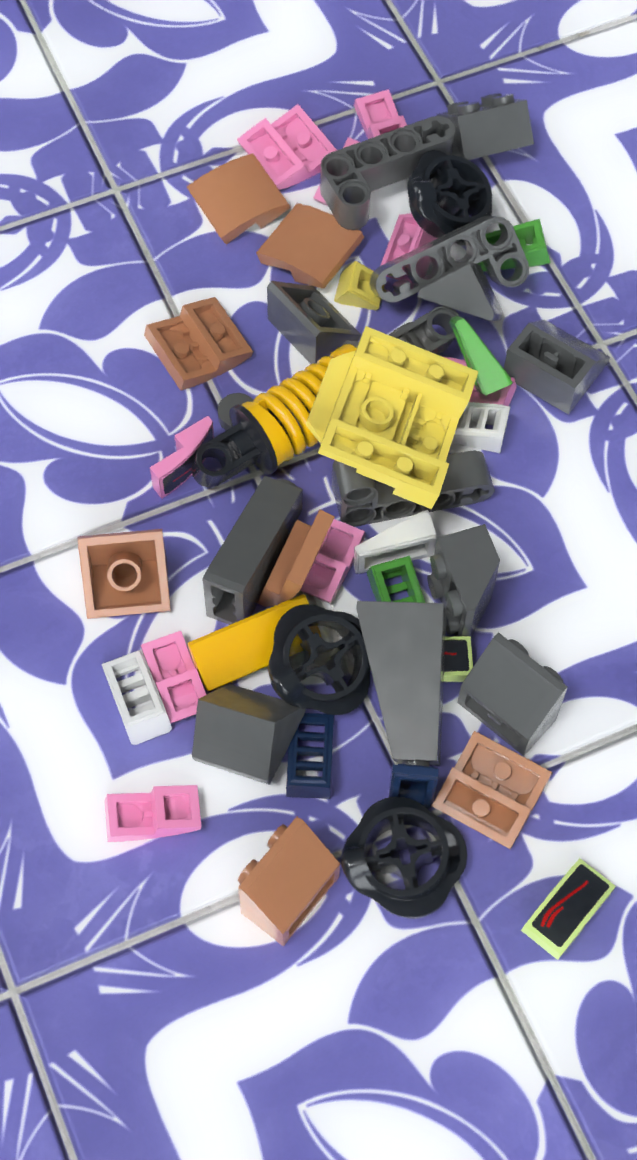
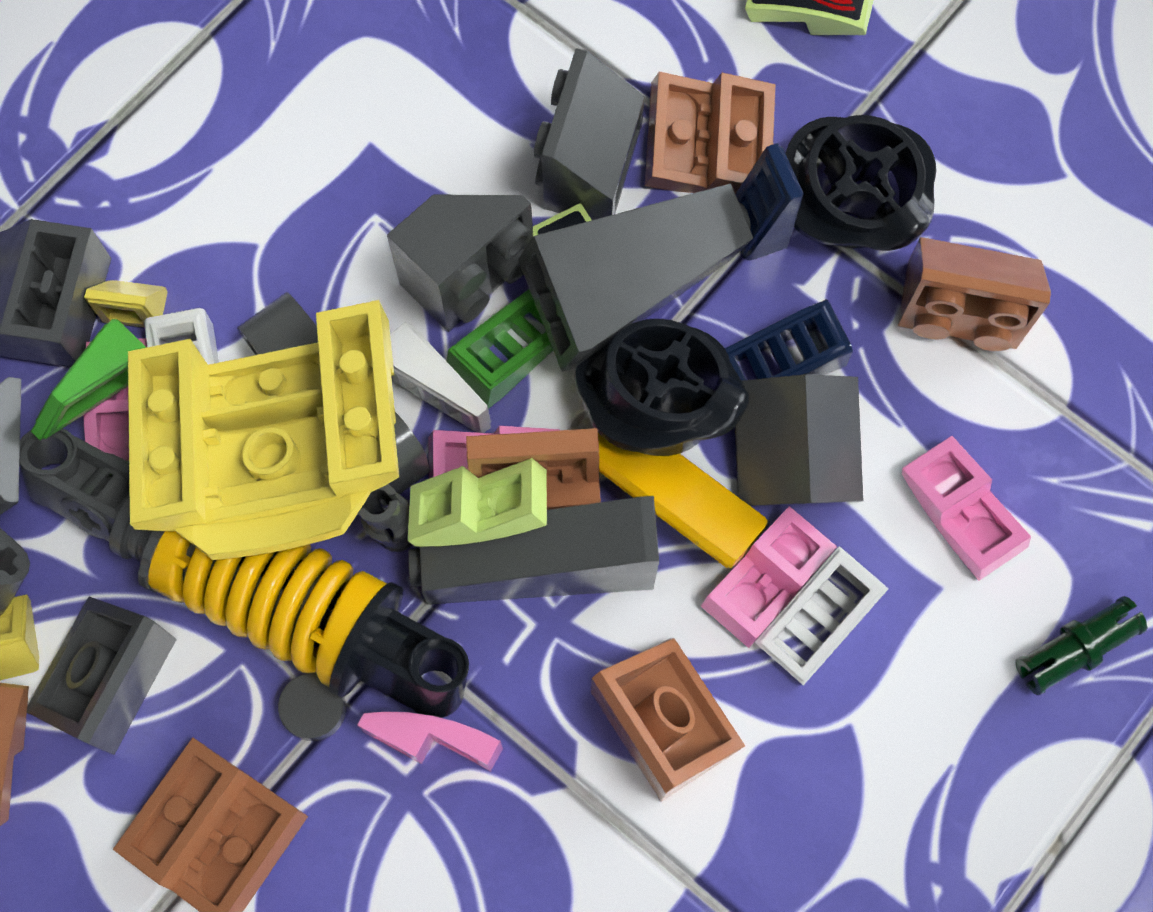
camera: 115 degrees left, 10 degrees up
none -> light yellow slope [84,280,168,328]
none -> dark grey pin [358,484,413,552]
none -> yellowish green slope [408,458,547,547]
none -> dark green pin [1015,596,1148,695]

